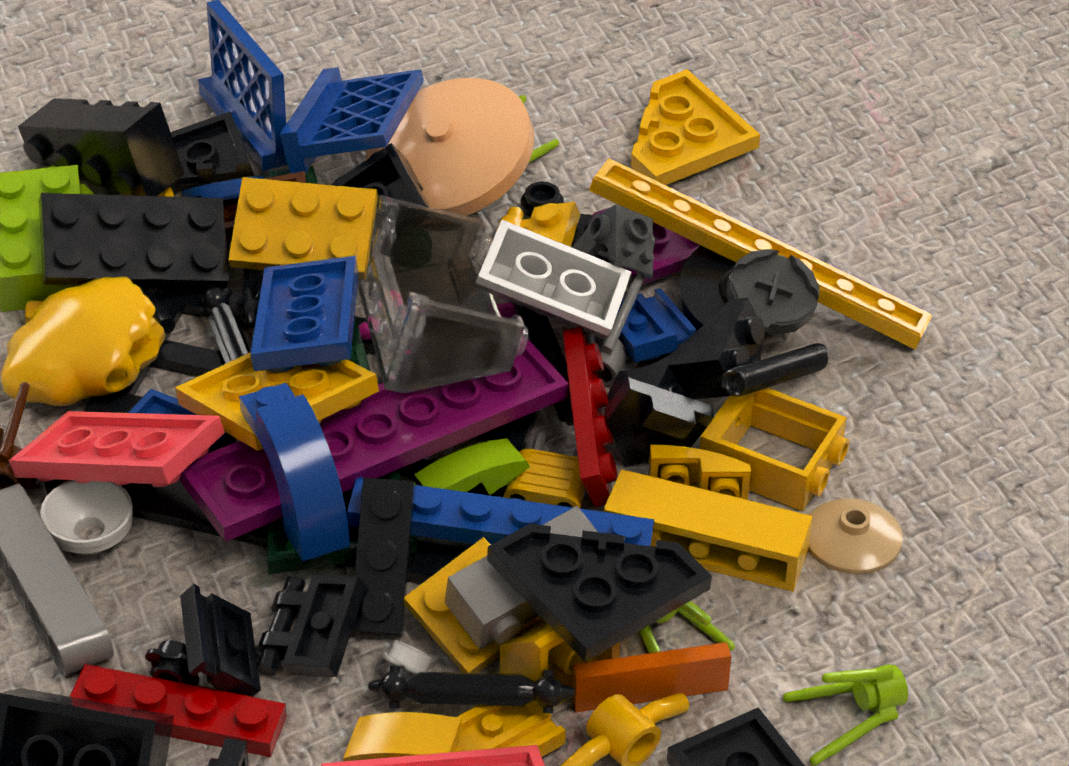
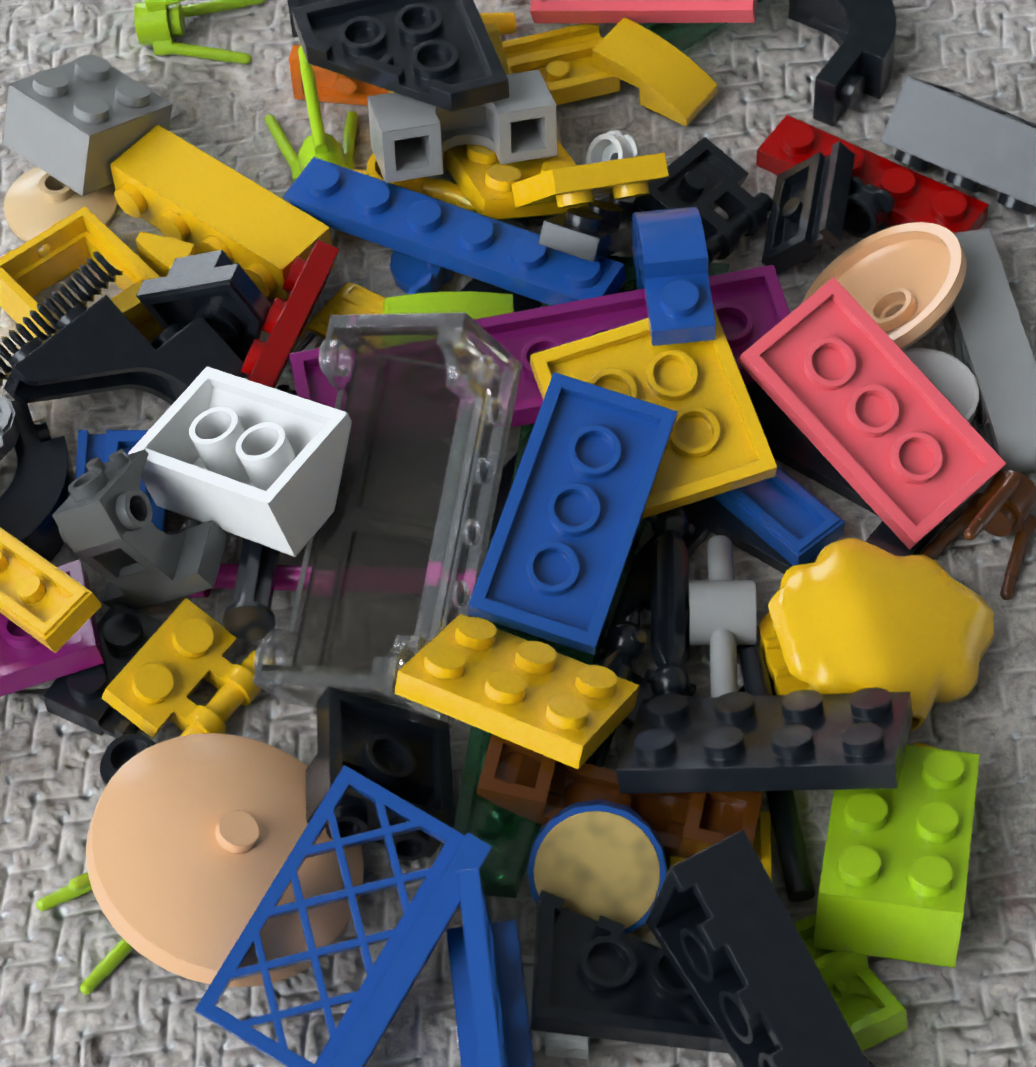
camera: 155 degrees left, 10 degrees up
black wheel [368,665,575,713] -> none
none -> light grey brick [2,54,173,196]
none -> yellow plate [511,152,669,208]
none -> light grey piece [689,535,757,697]
none -> light nougat dish [802,222,967,351]

